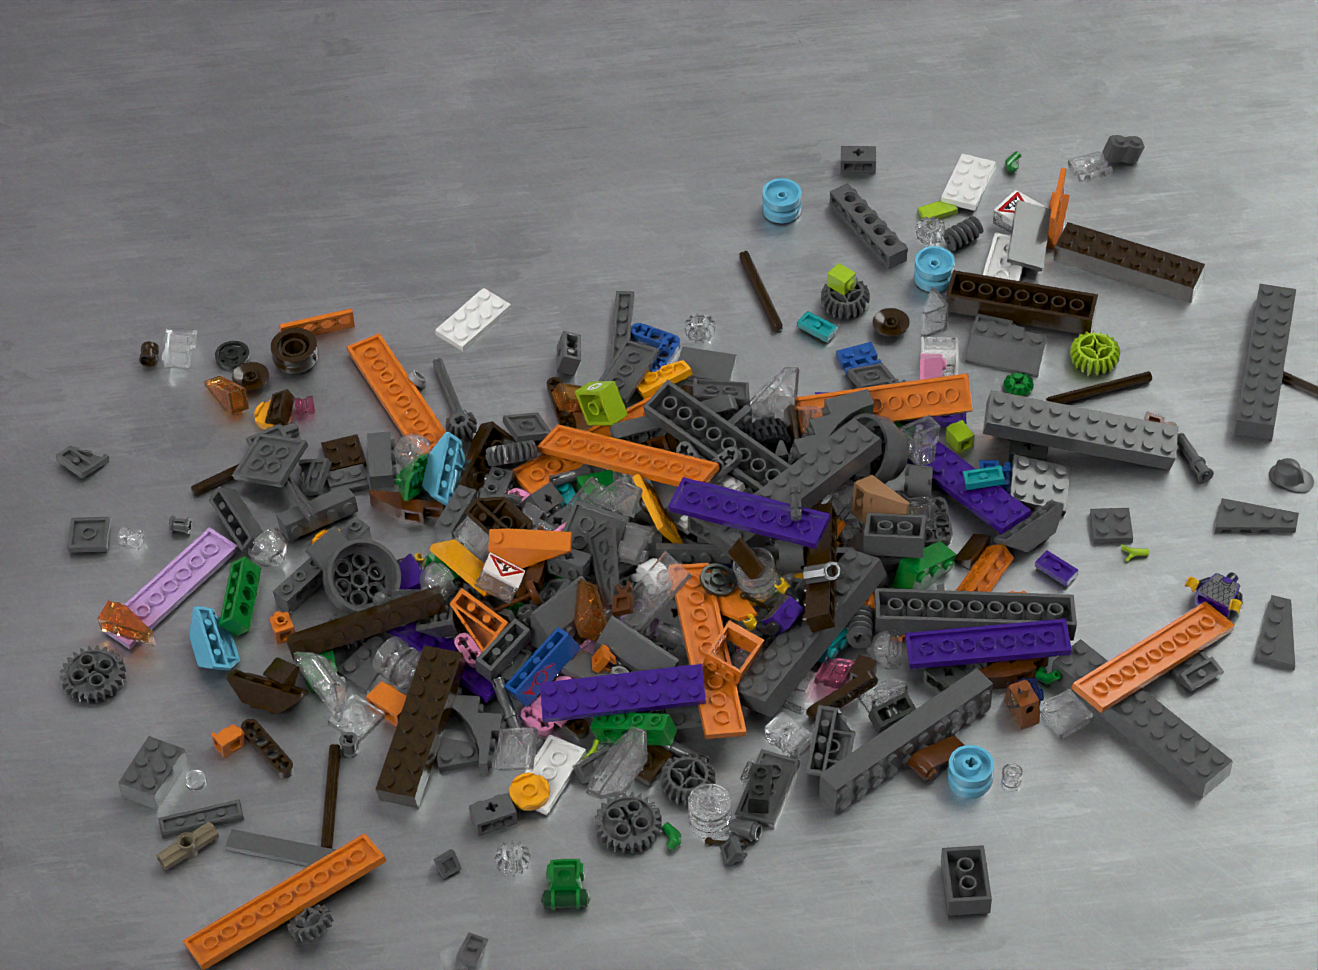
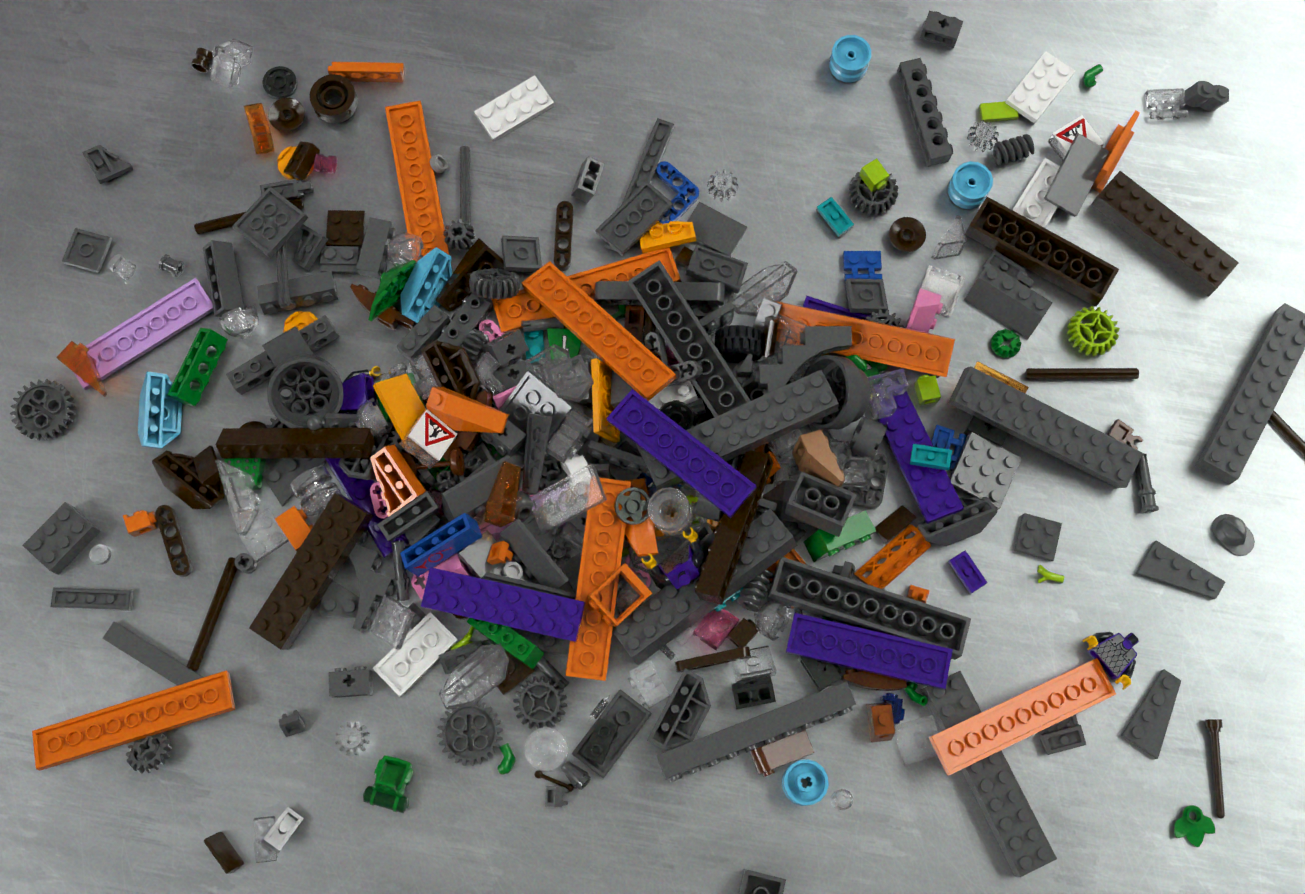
camera: 15 degrees right, 25 degrees up
dark tan piece [156,822,219,871] -> none
orange brick [269,611,295,645] -> none
light orange tile [509,772,550,811] -> none
clear orange brick [552,383,583,414] -> none
lime brick [575,381,628,425] -> none
reddish brown plate [612,581,635,616] -> none
dark brown slope [728,537,765,582] -> none
dark brown axle [739,250,783,332] -> none
dark brown hinge [740,592,774,613] -> none
dark grey axle [790,486,802,521] -> none
dark grey piece [803,562,847,584] -> none

